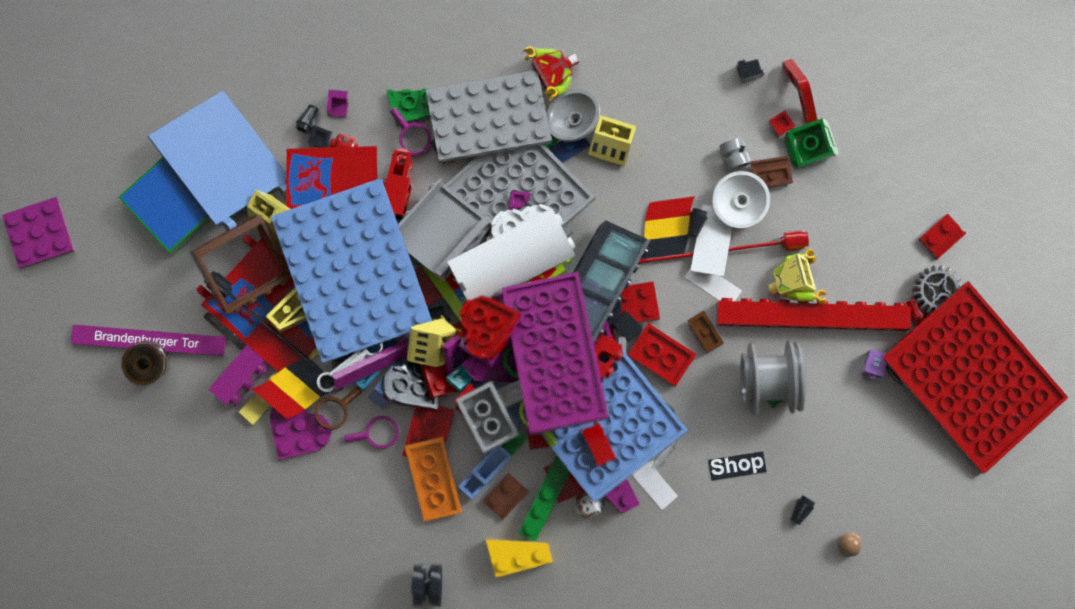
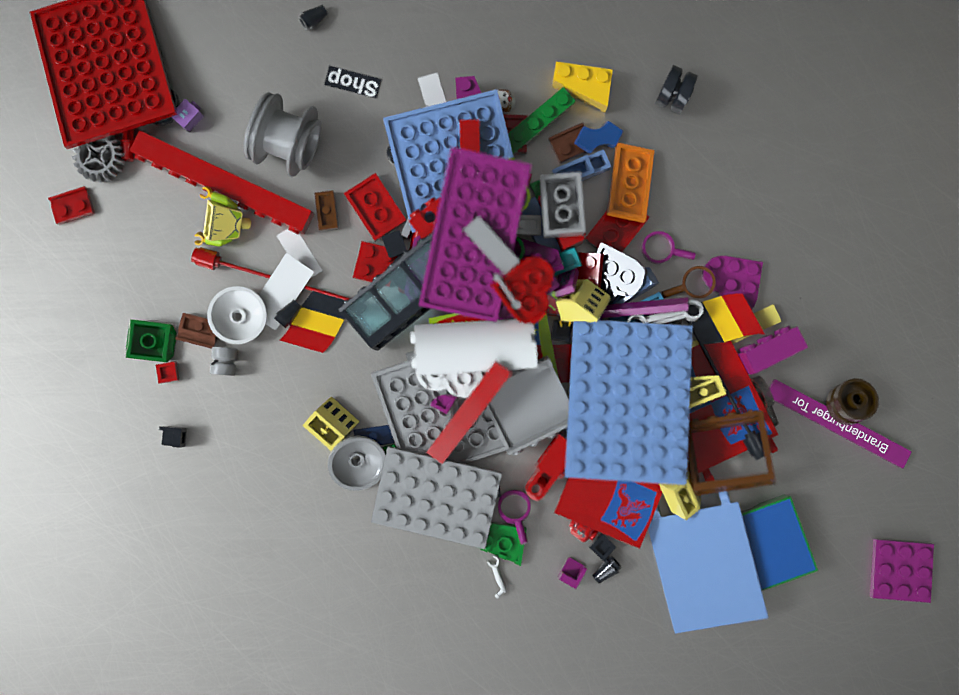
camera: 155 degrees left, 5 degrees up
torso [522,46,579,101] -> none
red beam [782,58,818,124] -> none
none -> red slope [426,360,512,464]
none -> light grey tile [464,216,519,274]
none -> white piece [487,555,507,599]
none -> light grey hinge [494,273,521,309]
none -> blue tile [574,121,623,154]

